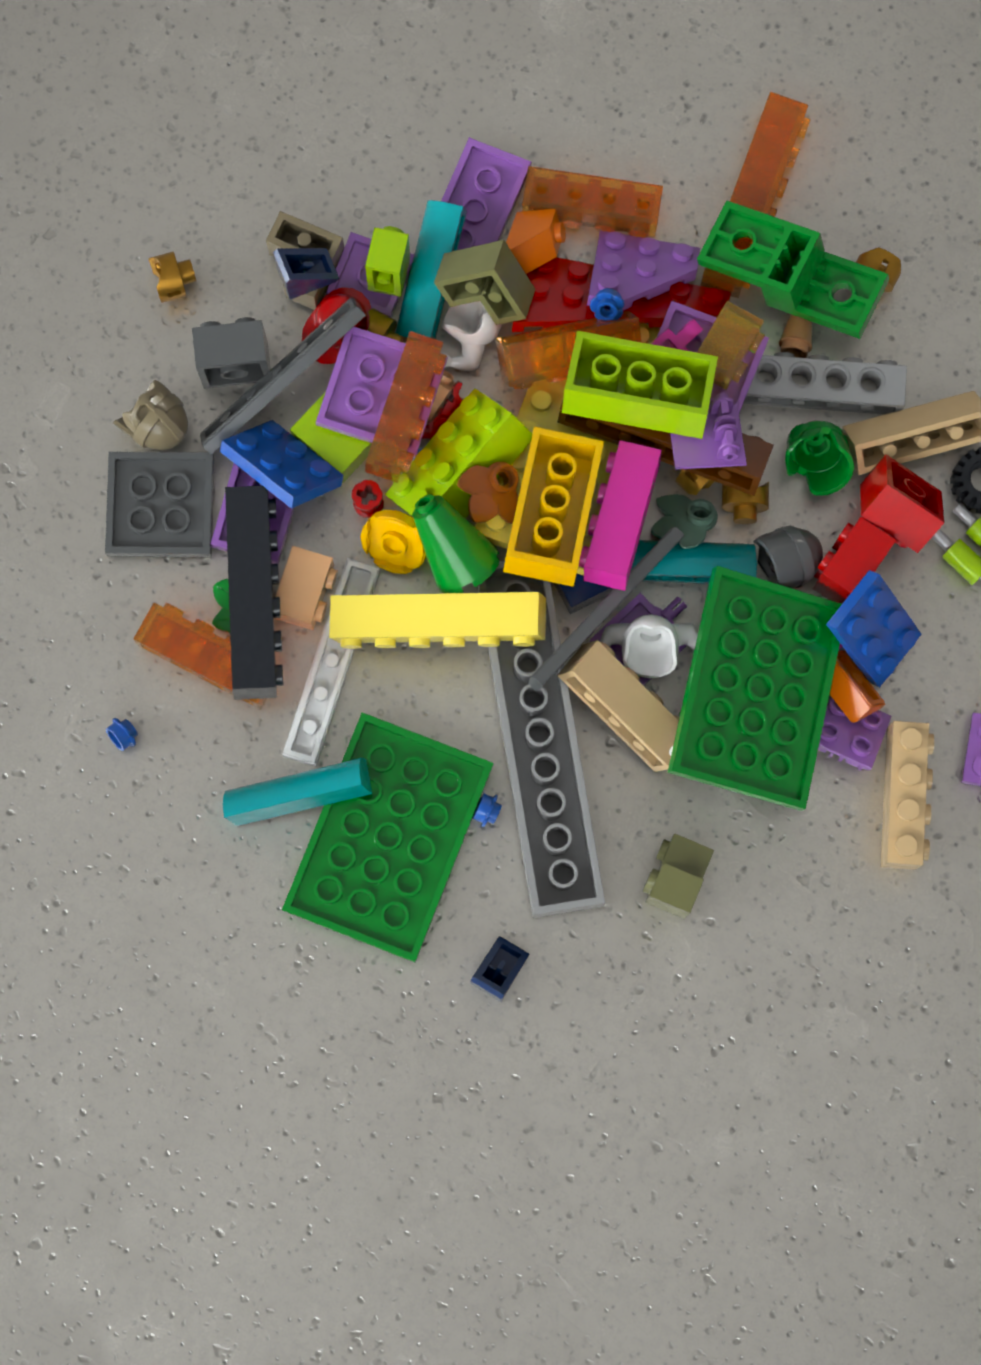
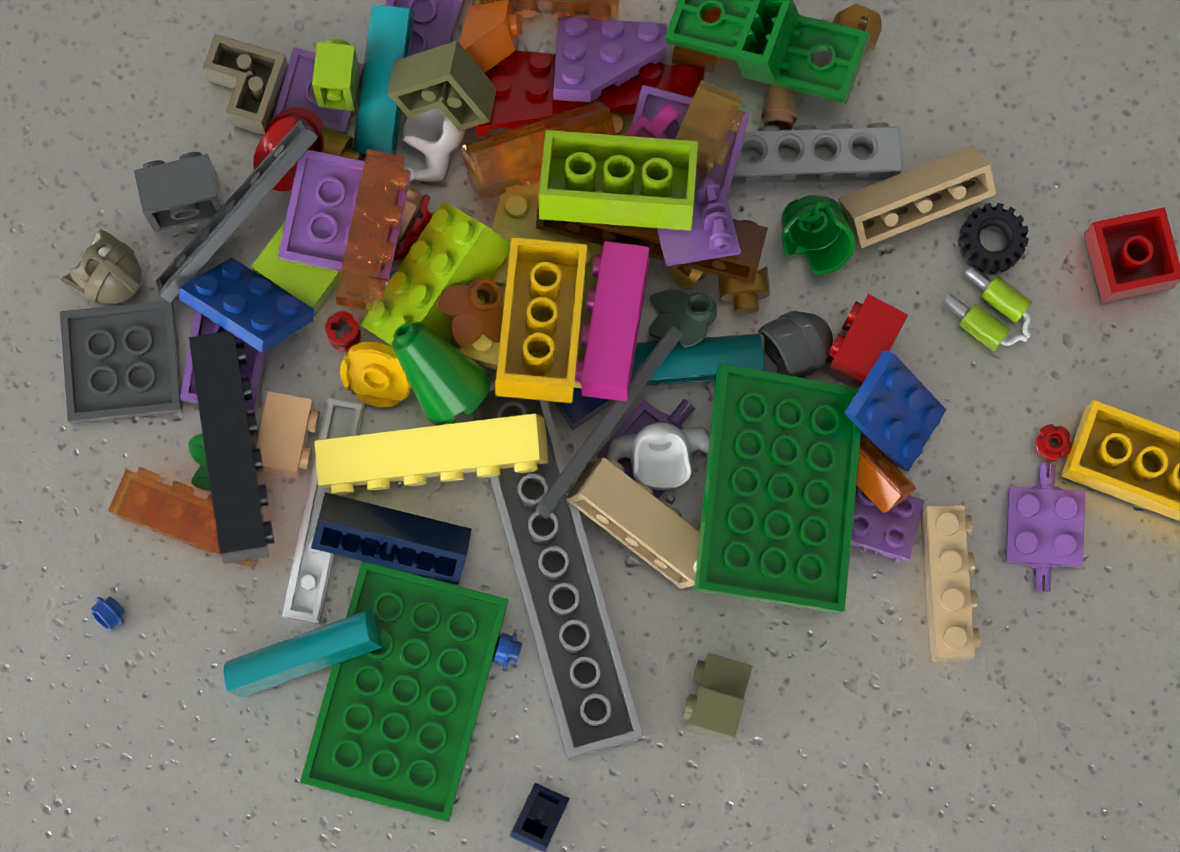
camera: 10 degrees left, 0 degrees up
pearl gold piece [149,251,197,303] -> none
dark blue slope [273,248,340,300] -> none
blue plate [590,288,625,322] -> none
red brick [860,454,945,553] -> none
none -> dark blue brick [311,492,472,585]

